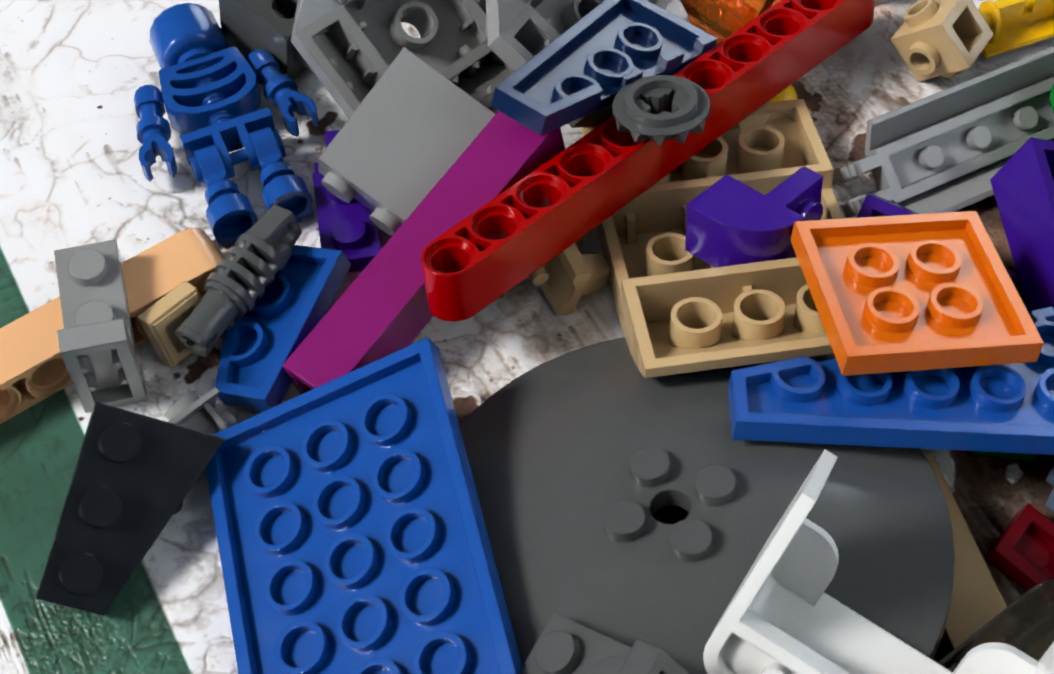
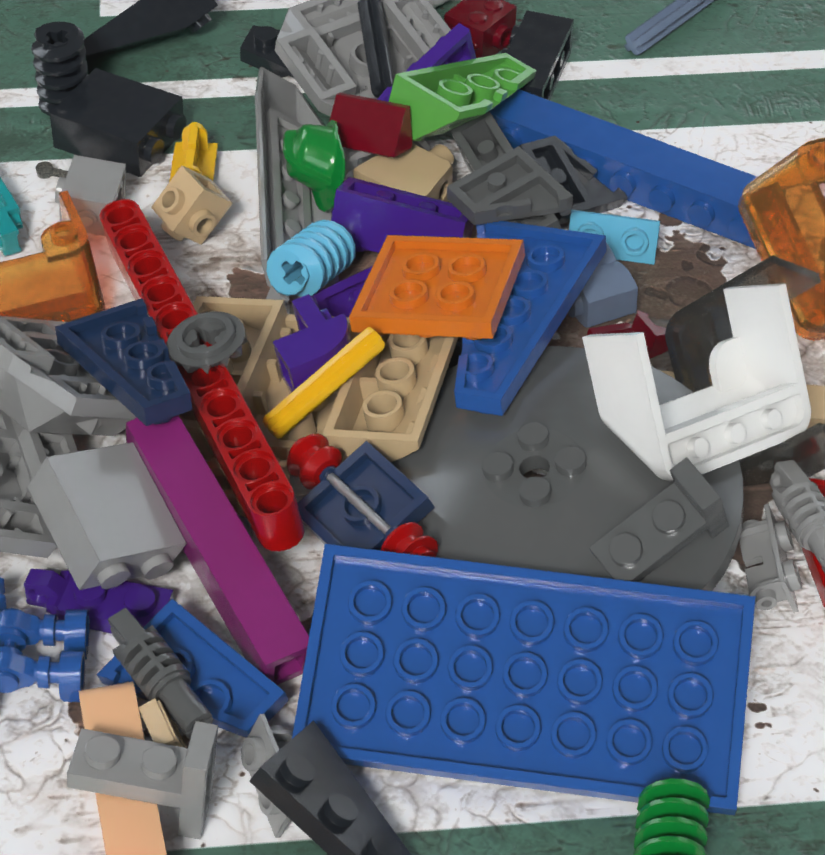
camera: 70 degrees left, 10 degrees down
none -> yellow axle [263,327,385,439]
none -> medium azure piece [267,220,355,297]
none -> dark blue plate [286,433,438,557]

